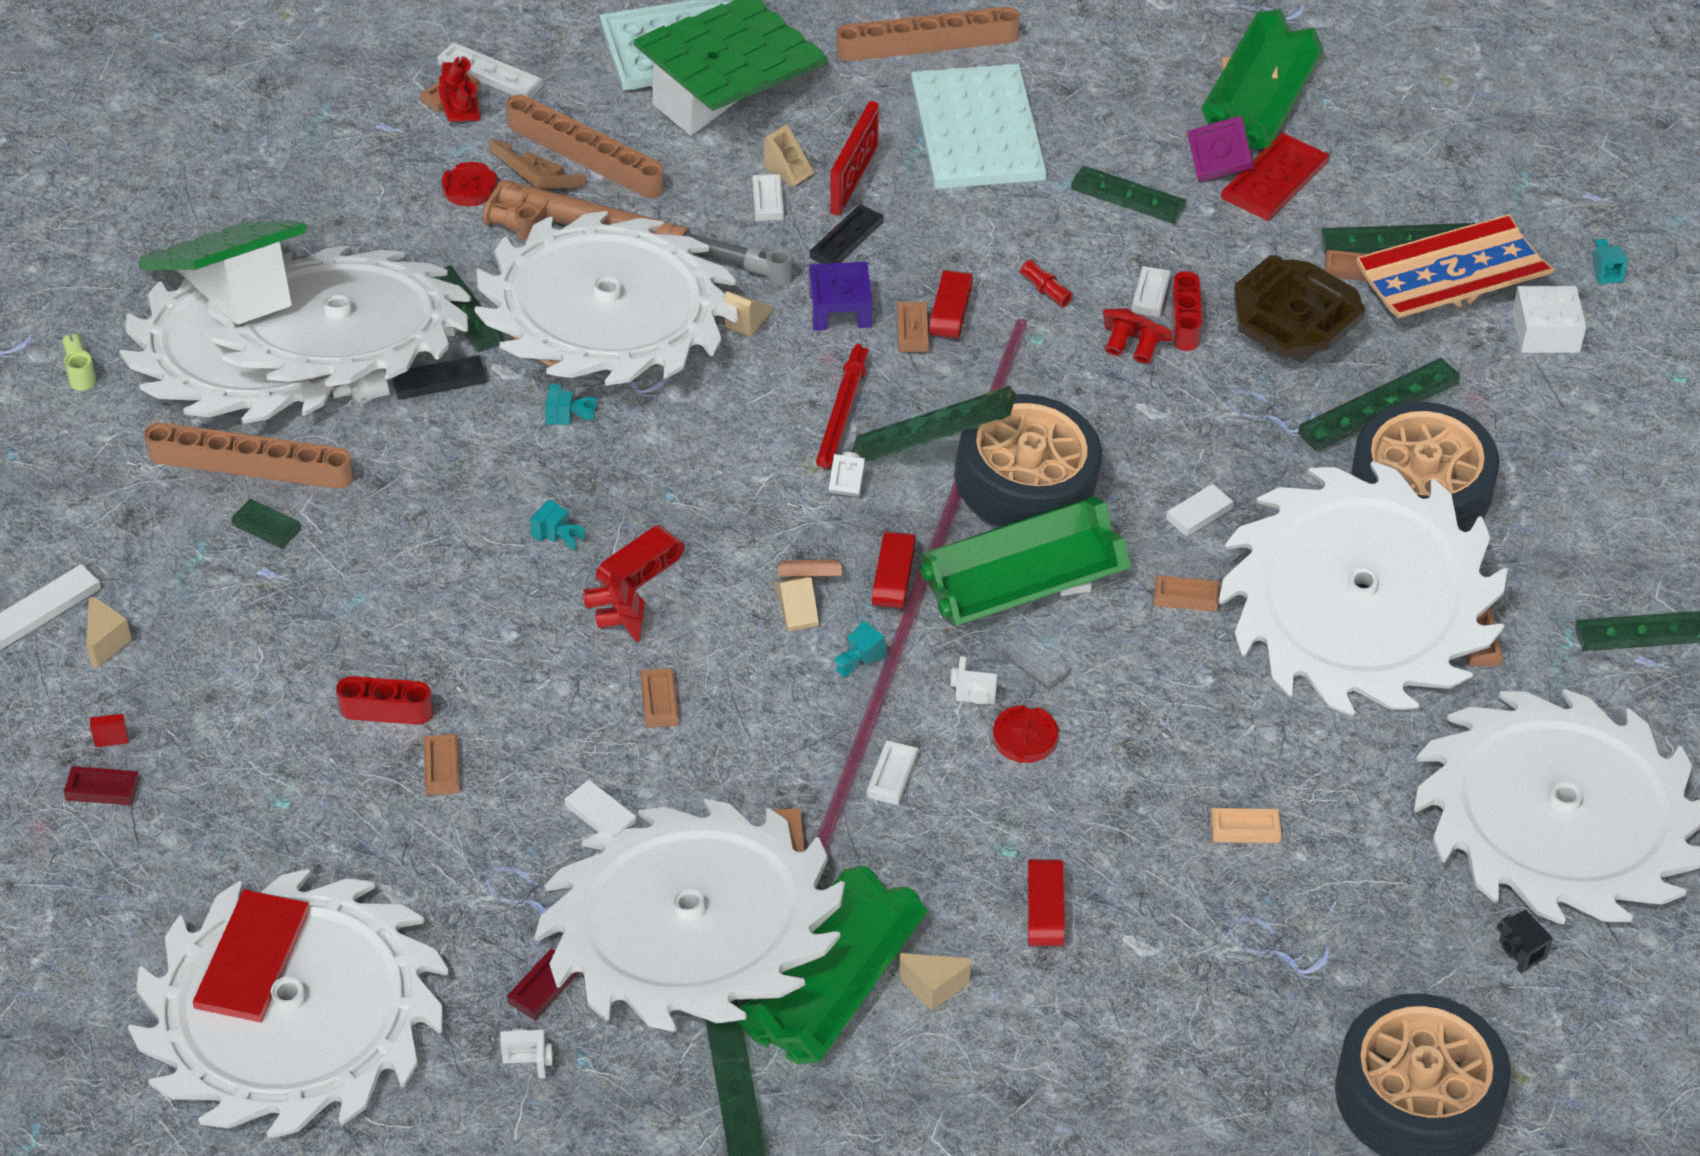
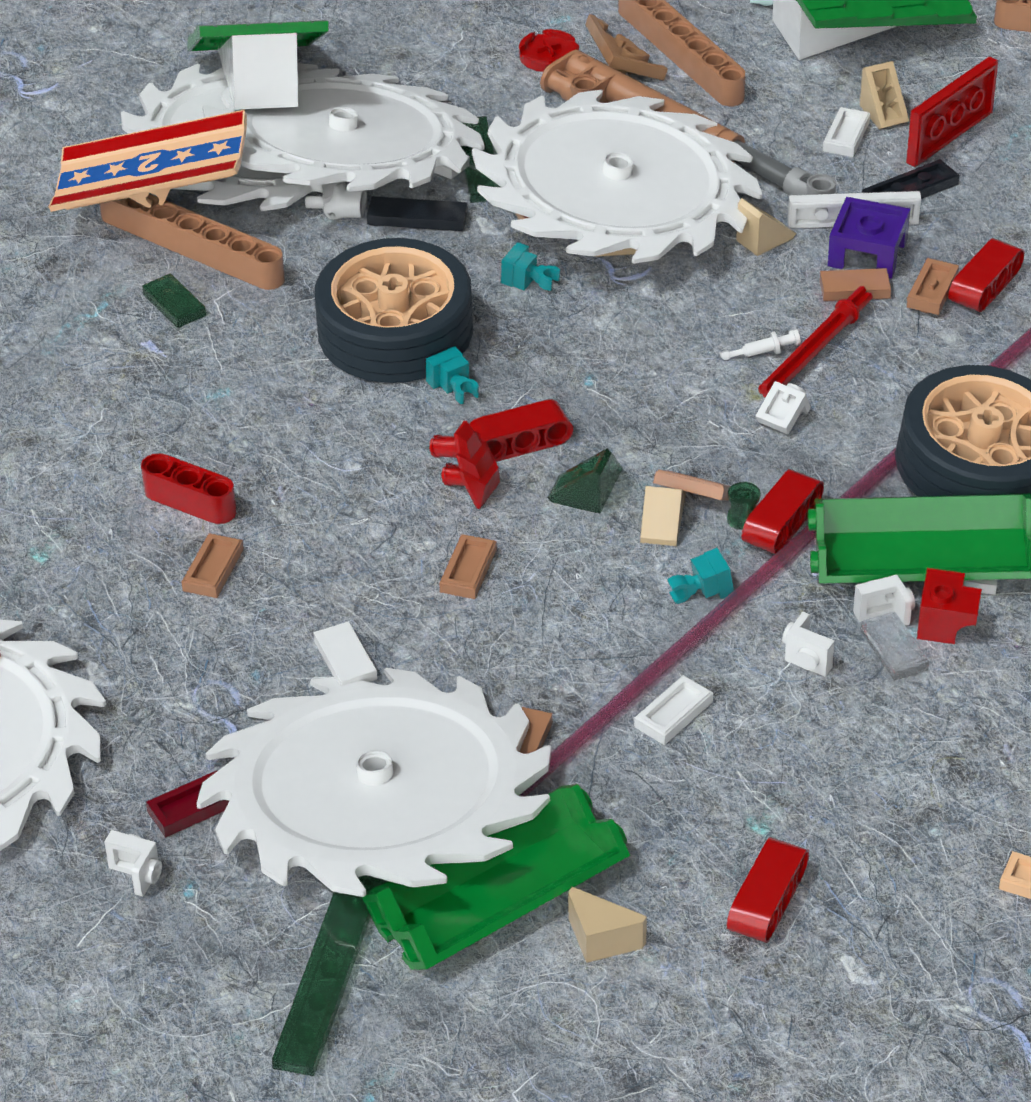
camera: 25 degrees right, 5 degrees down
yellowish green pin [62,334,96,391] -> none
clear green plate [851,386,1017,462] -> none
red tile [993,705,1058,763] -> none
none -> hinge [48,109,247,212]
none -> wheel [315,238,473,383]
none -> clear green slope [547,448,623,514]
none -> white piece [719,329,801,361]
none -> clear green bush [727,482,761,530]
none -> white tile [787,191,921,229]
none -> nougat tile [819,268,891,301]
none -> white bracket [853,575,915,626]
none -> red brick [917,568,982,644]

